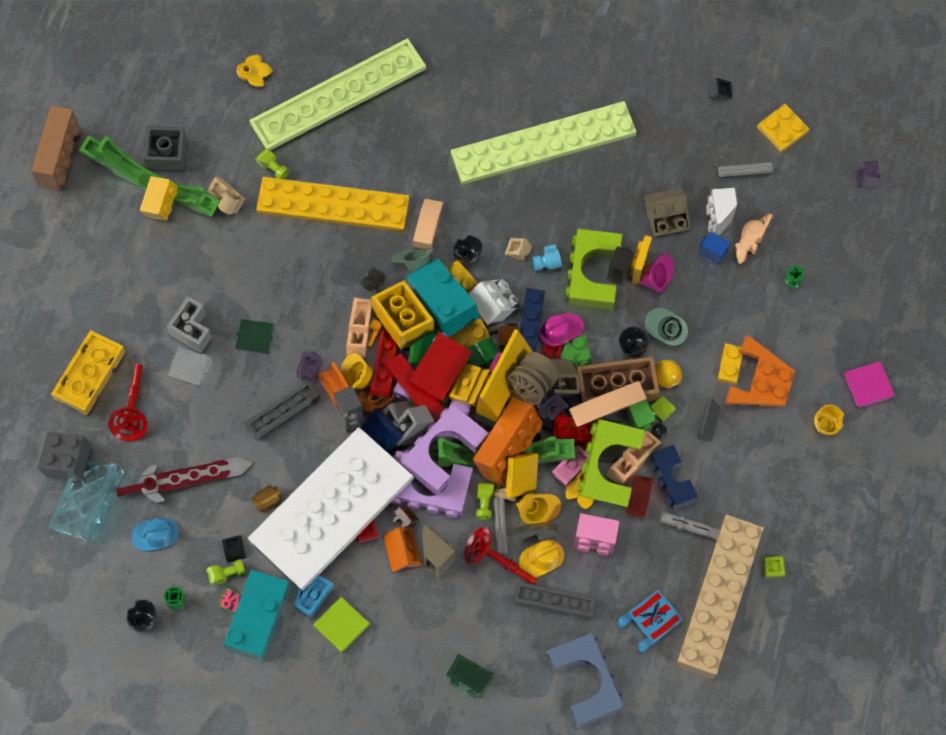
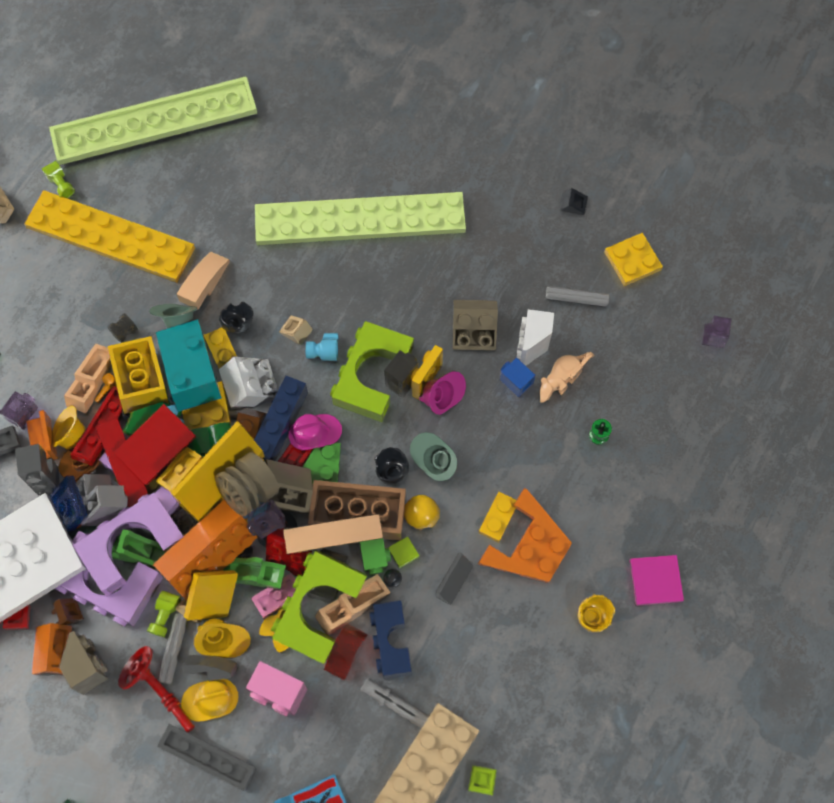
camera: 15 degrees right, 0 degrees up
yellow plate [236,55,273,87] -> none

